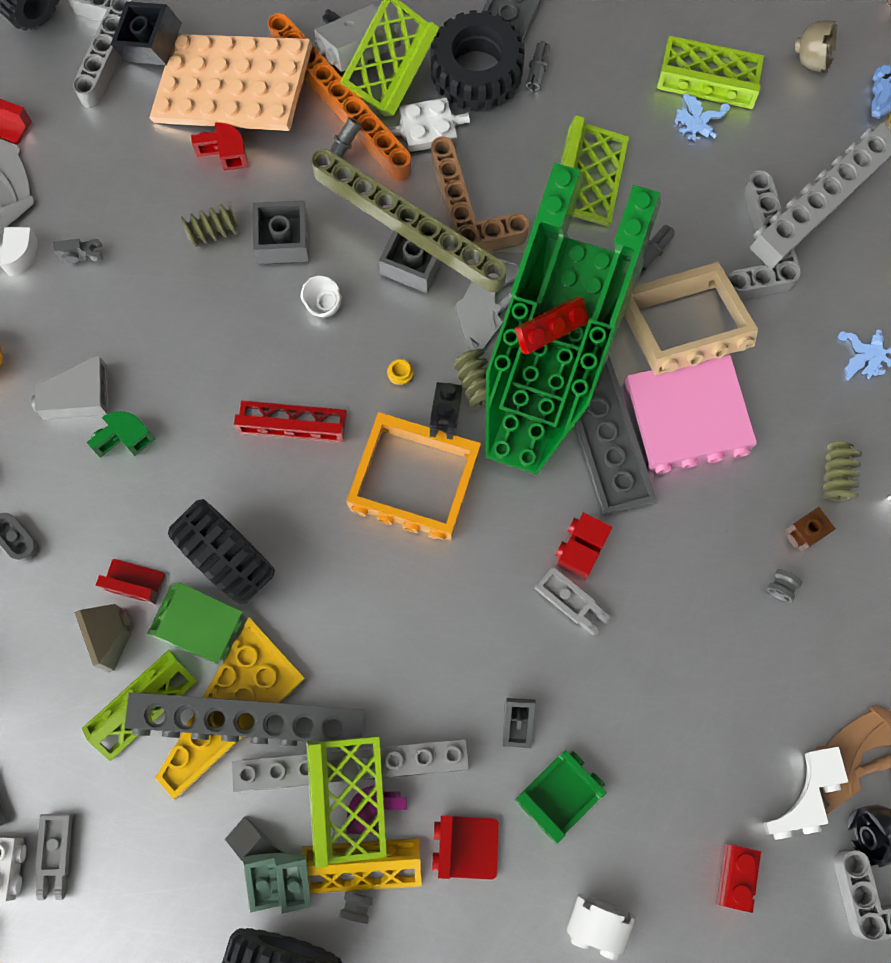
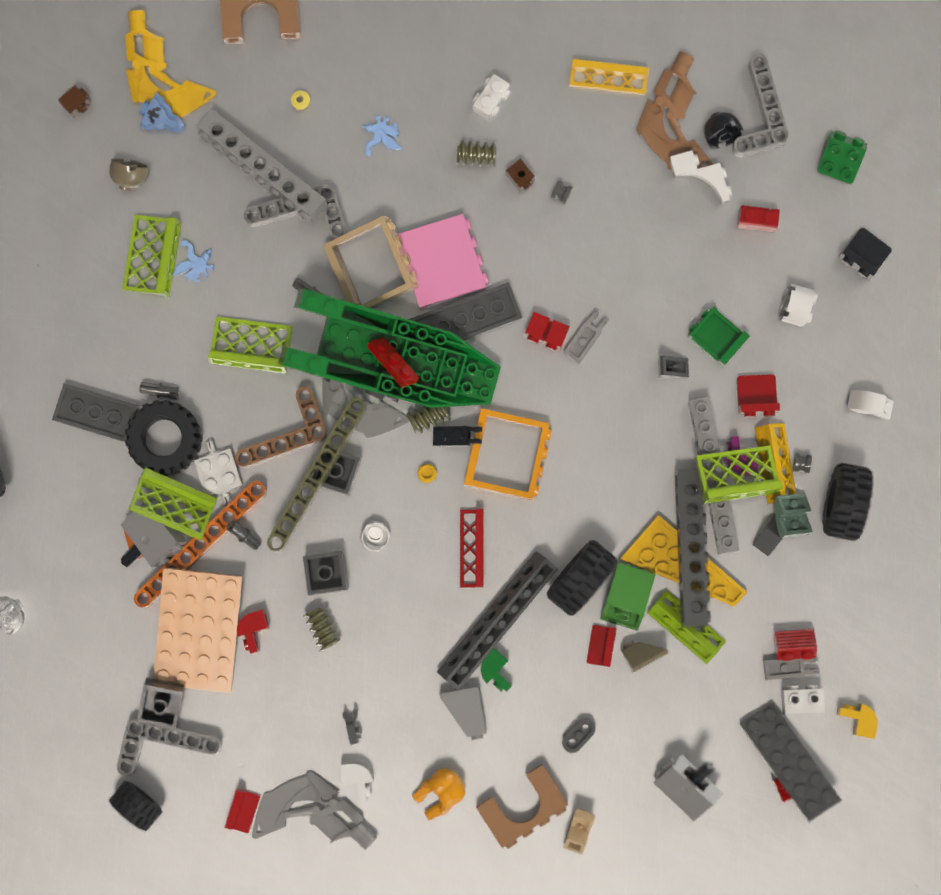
camera: 90 degrees left, 10 degrees up
none -> dark grey brick [437,551,558,691]
none -> red brick [774,629,817,661]

